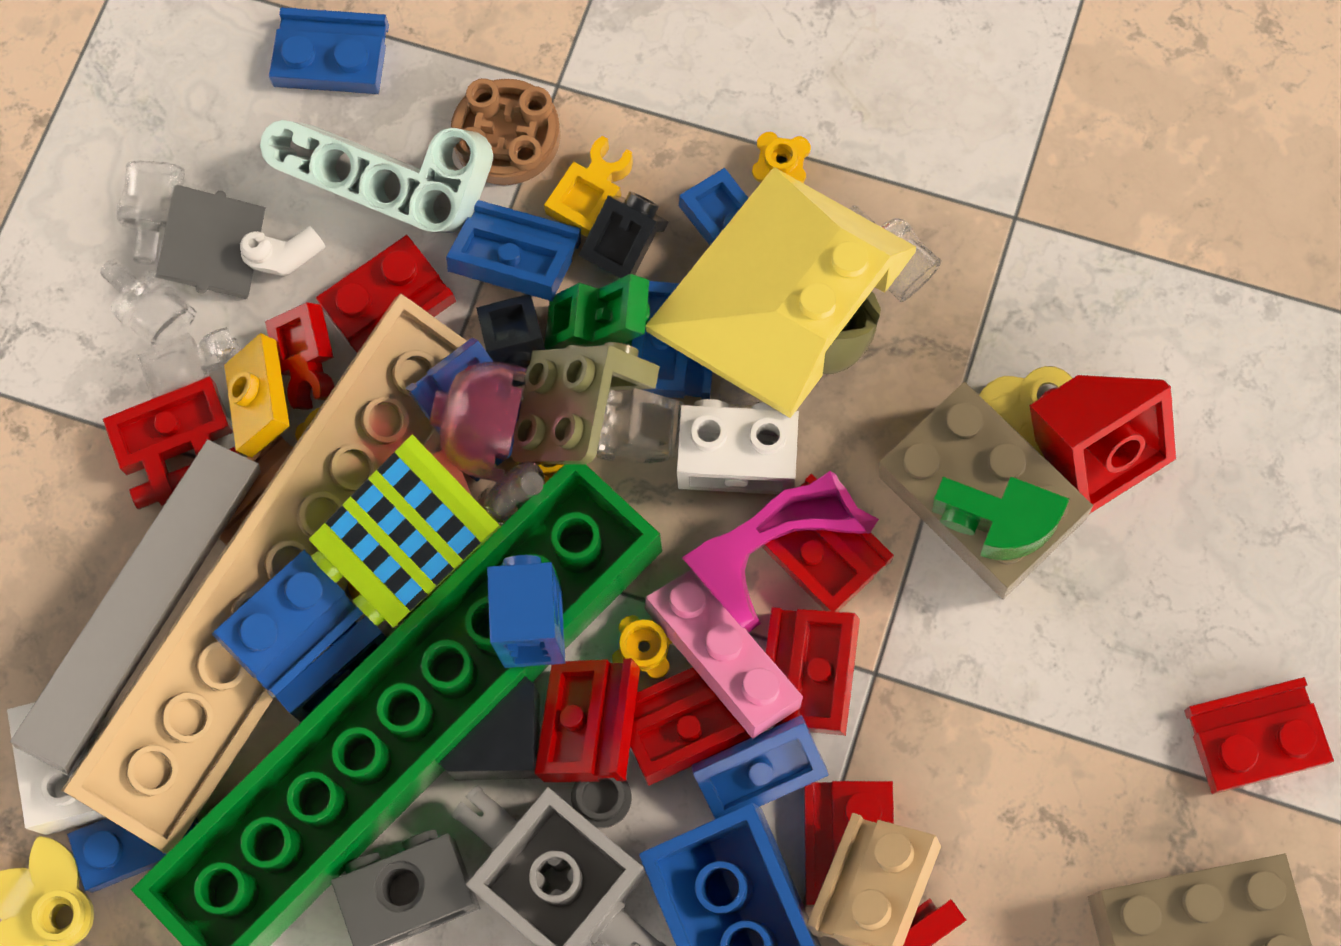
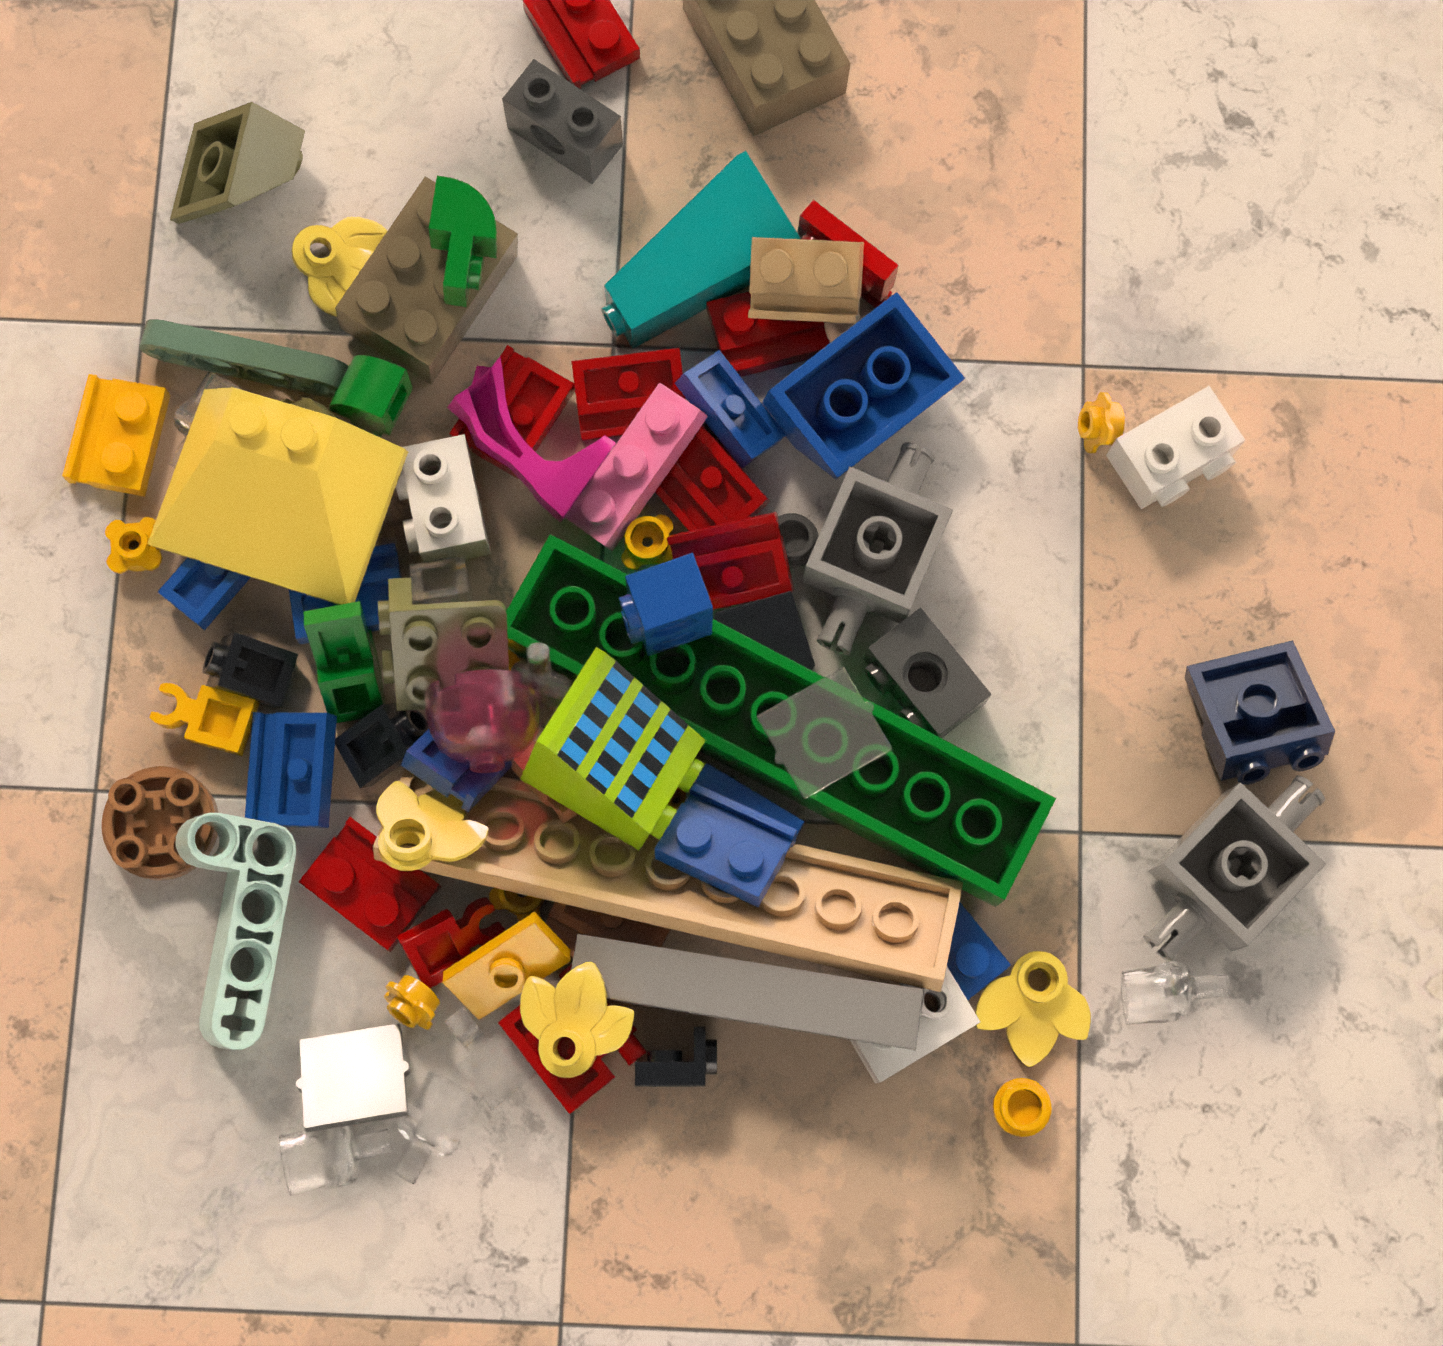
camera: 115 degrees left, 5 degrees up
white arm [240,226,326,276] -> none
blue plate [269,7,389,94] -> none
red slope [1029,375,1176,514] -> none
none -> yellow plate [62,374,171,497]
none -> sand green beam [139,319,349,398]
none -> olive slope [170,102,305,224]
none -> green brick [329,355,413,438]
none -> light yellow plate [376,781,488,871]
none -> yellow plate [384,975,440,1030]
none -> dark grey brick [502,59,623,184]
none -> light yellow plate [520,962,635,1078]
none -> teal slope [601,151,801,349]
none -> black bracket [635,1026,717,1087]
none -> clear piece [757,667,892,799]

